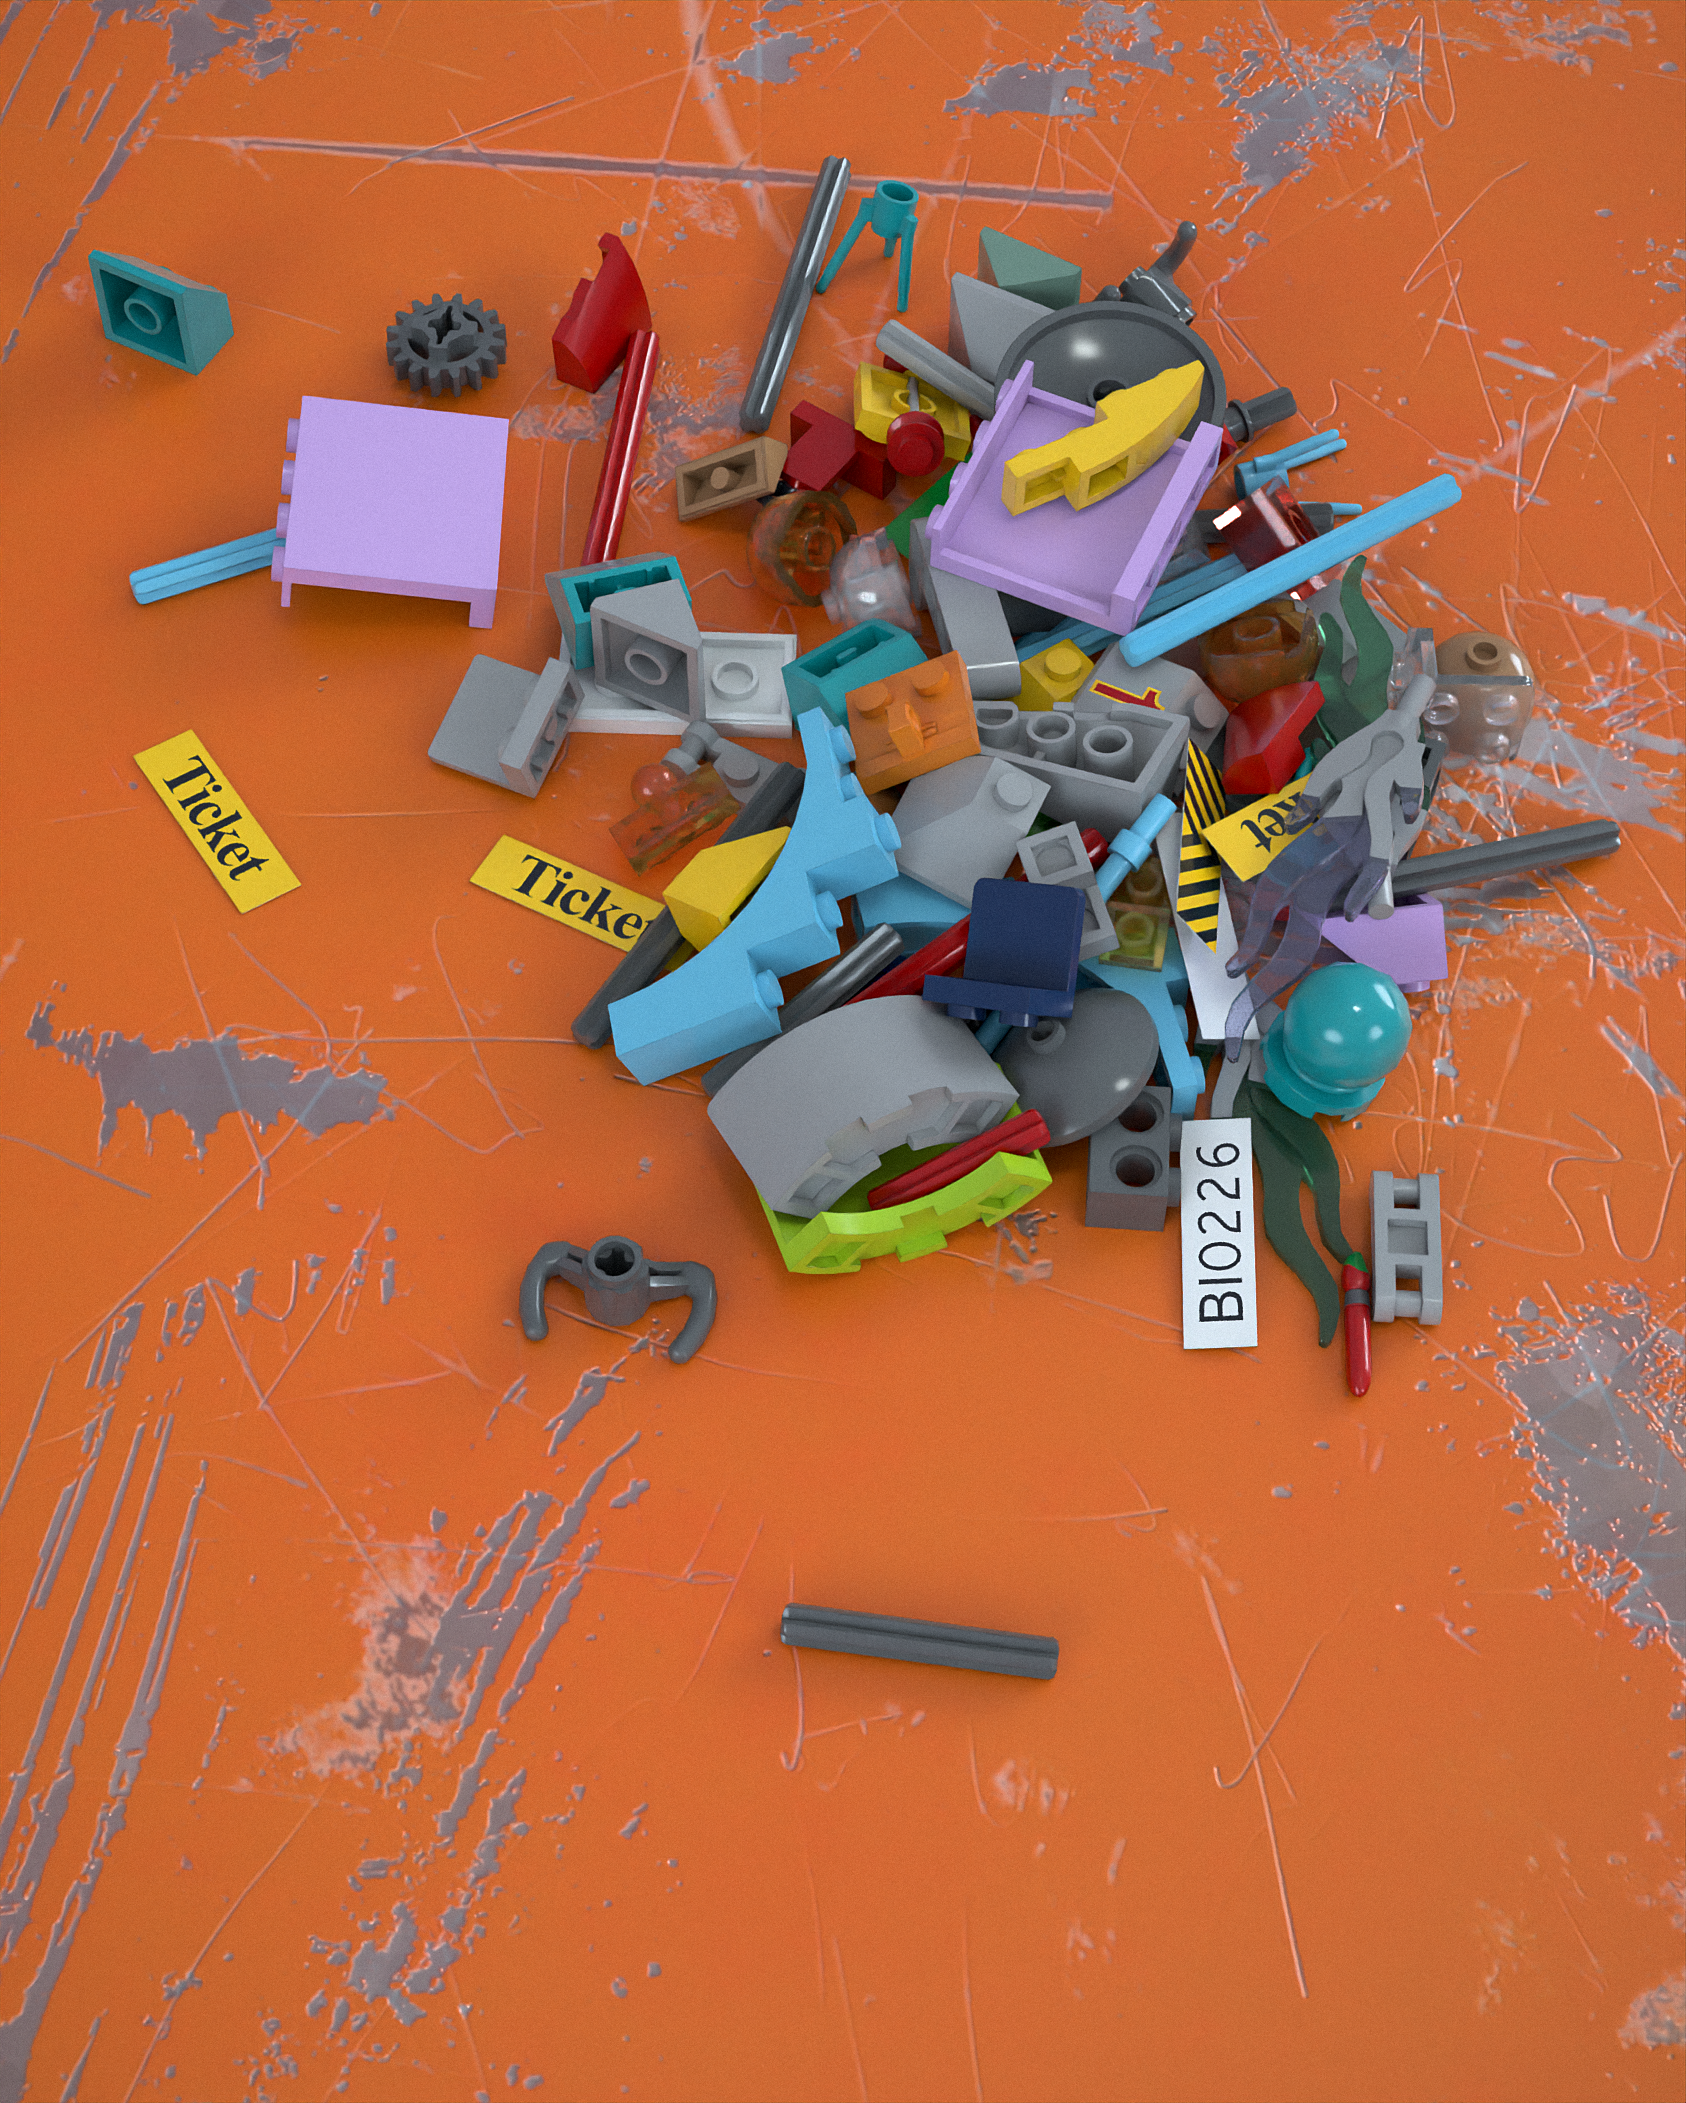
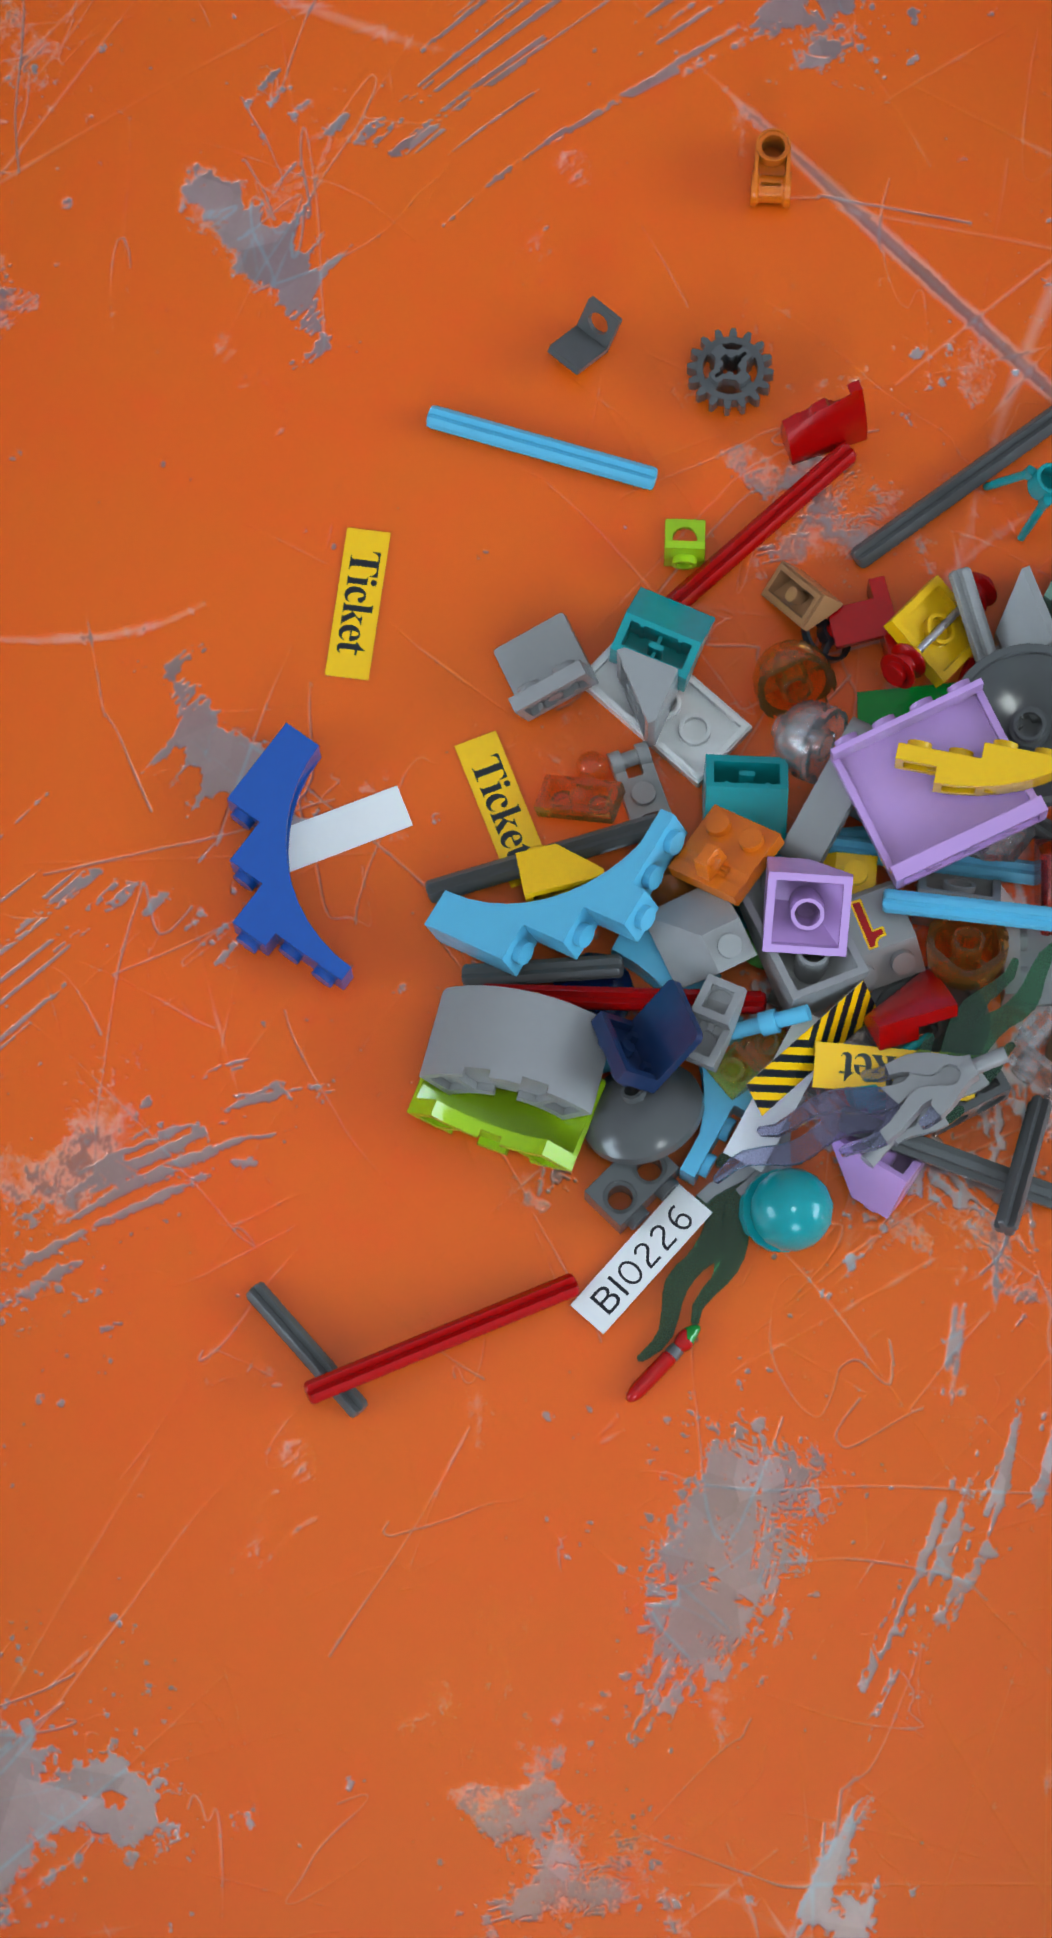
camera: 45 degrees right, 20 degrees up
teal slope [88,249,234,376] -> none
lavender panel [271,396,509,629] -> none
dark grey piece [519,1236,718,1364] -> none
red axle [867,1109,1051,1211] -> none
light grey plate [1369,1170,1443,1325] -> none
none -> blue arch [227,723,354,990]
none -> white sticker [288,786,413,872]
none -> red axle [304,1273,579,1404]
none -> dark grey bracket [547,296,622,375]
none -> lime bracket [664,519,706,570]
none -> orange piece [750,128,792,208]
none -> lavender slope [762,856,853,957]
none -> dark grey axle [994,1095,1052,1236]

